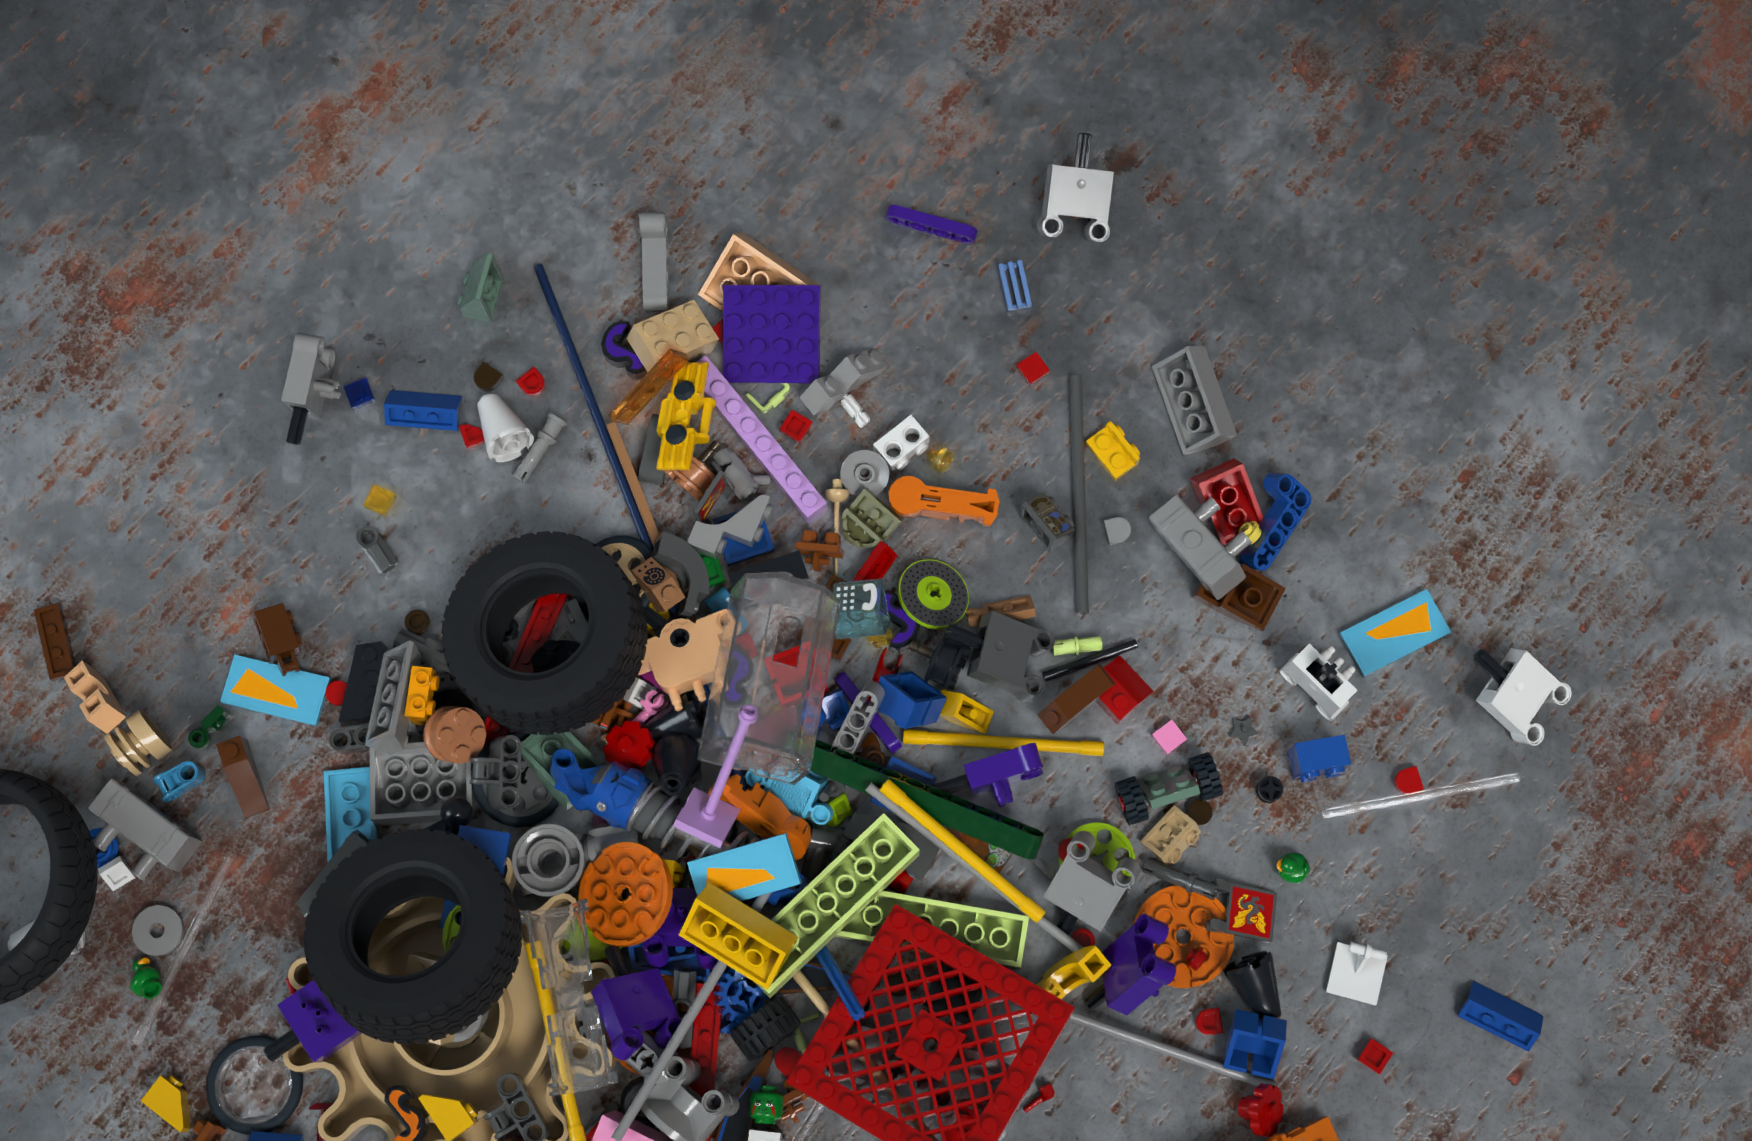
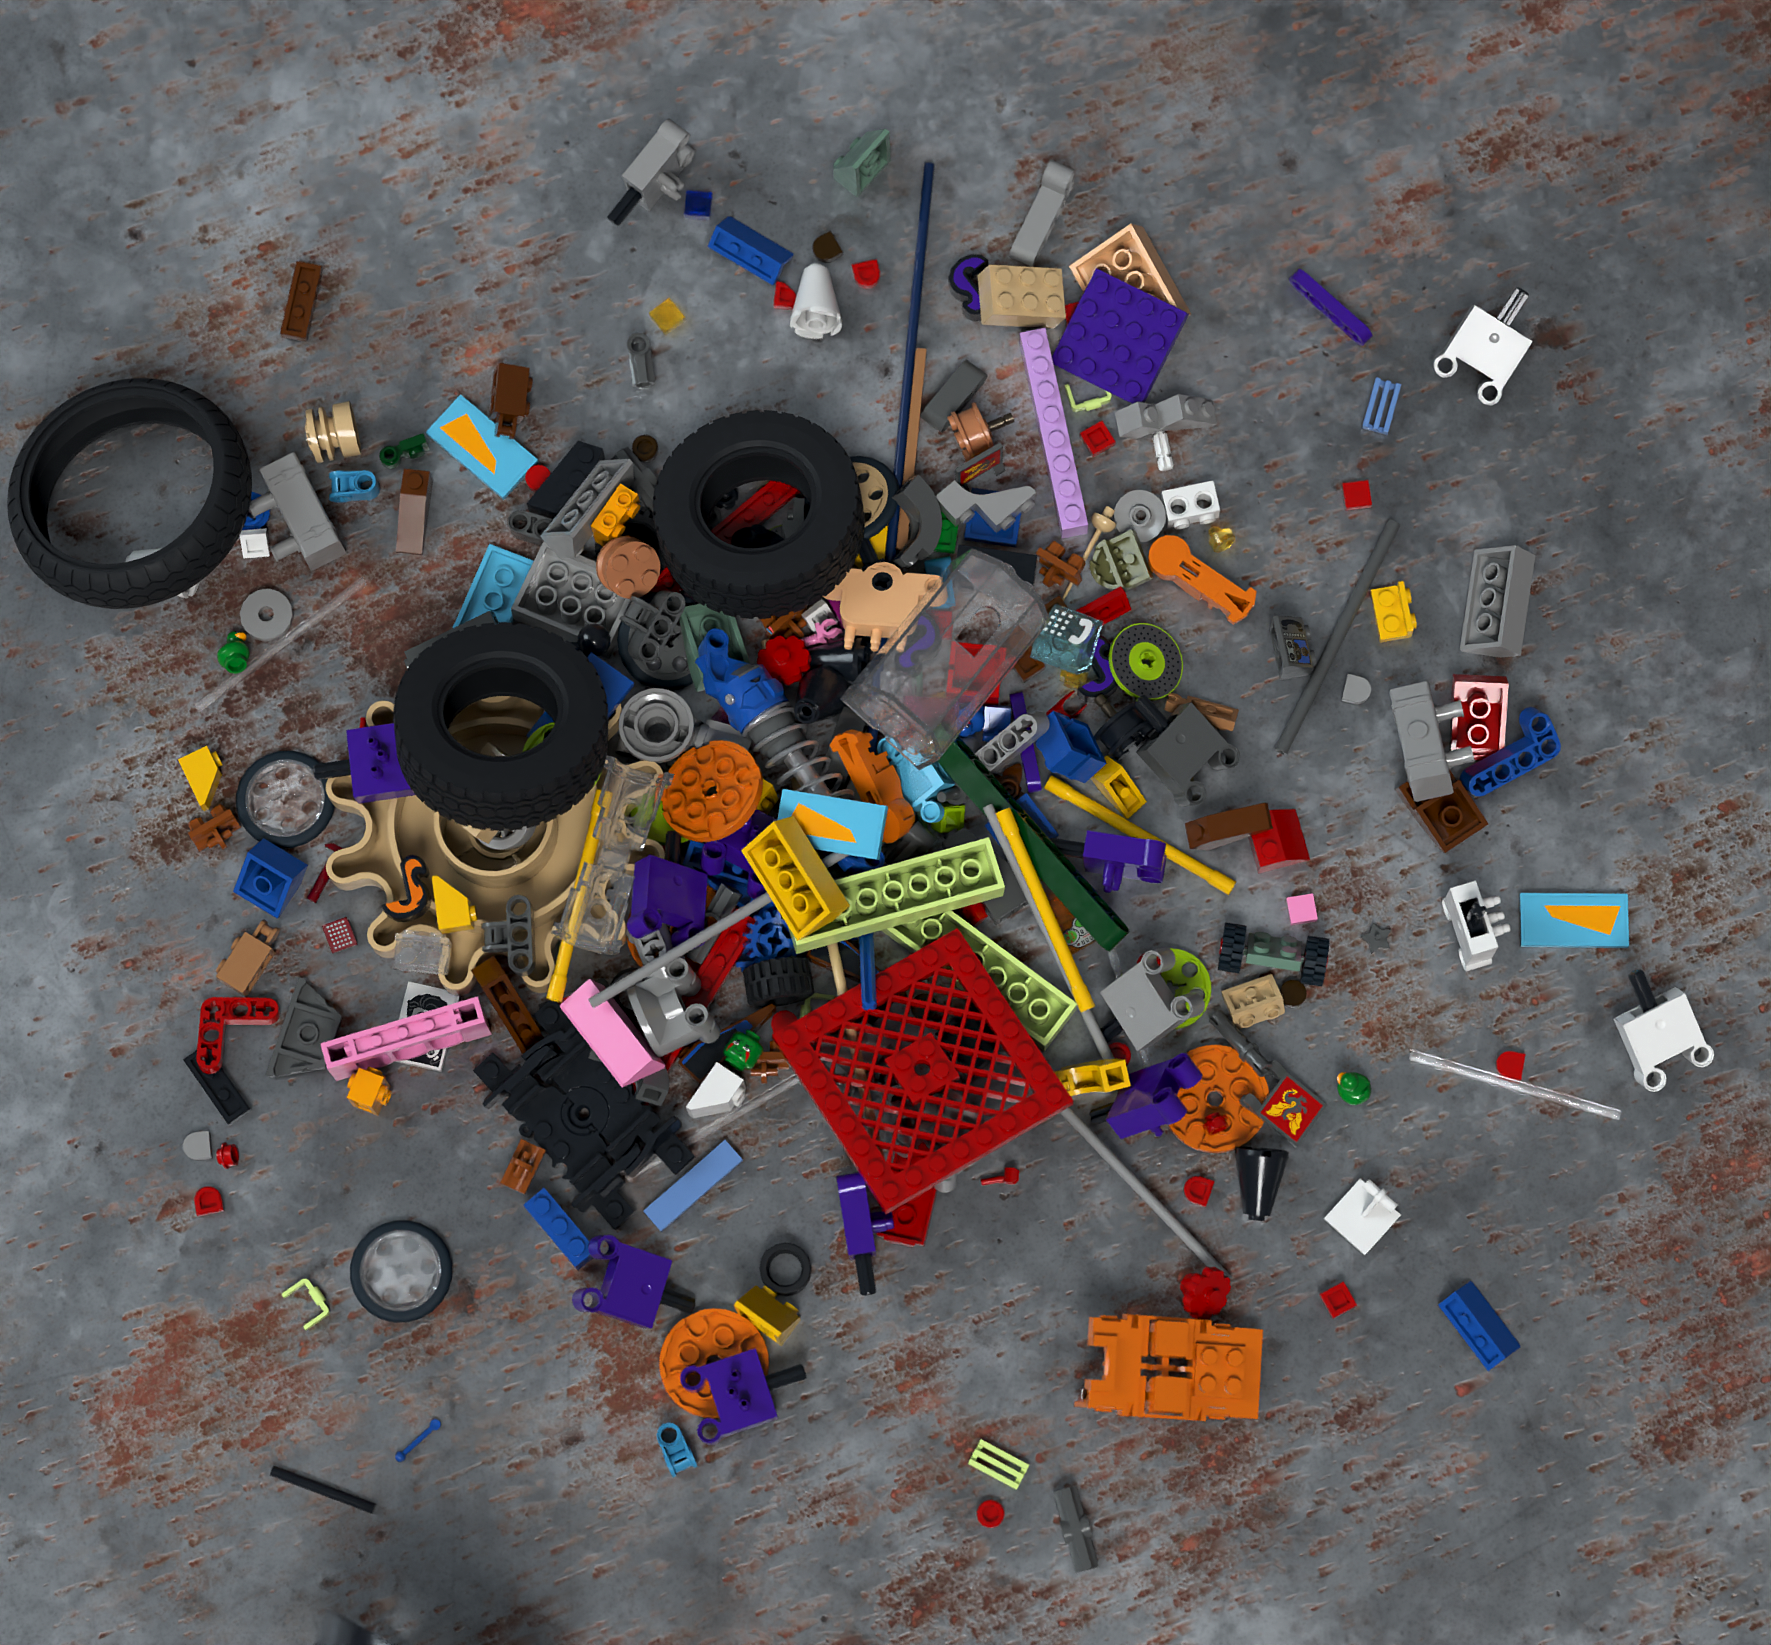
camera: 30 degrees right, 0 degrees up
light nougat arch [64,660,126,734] -> none
light grey pin [512,412,567,484] -> none
clear orange tile [608,349,689,425] -> none
medium nougat slope [631,557,685,613] -> none
yellow piece [656,362,716,470] -> none
lavender tile [673,704,758,848] -> none
light grey piece [710,448,770,500] -> none
black bar [1042,639,1138,682] -> none
yellowish green axle [1053,636,1103,656] -> none
blue piece [1223,1009,1287,1079] -> none
light yellow plate [1239,521,1262,545] -> none
black wheel [1255,776,1284,804] -> none
blue brick [1287,734,1351,783] -> none

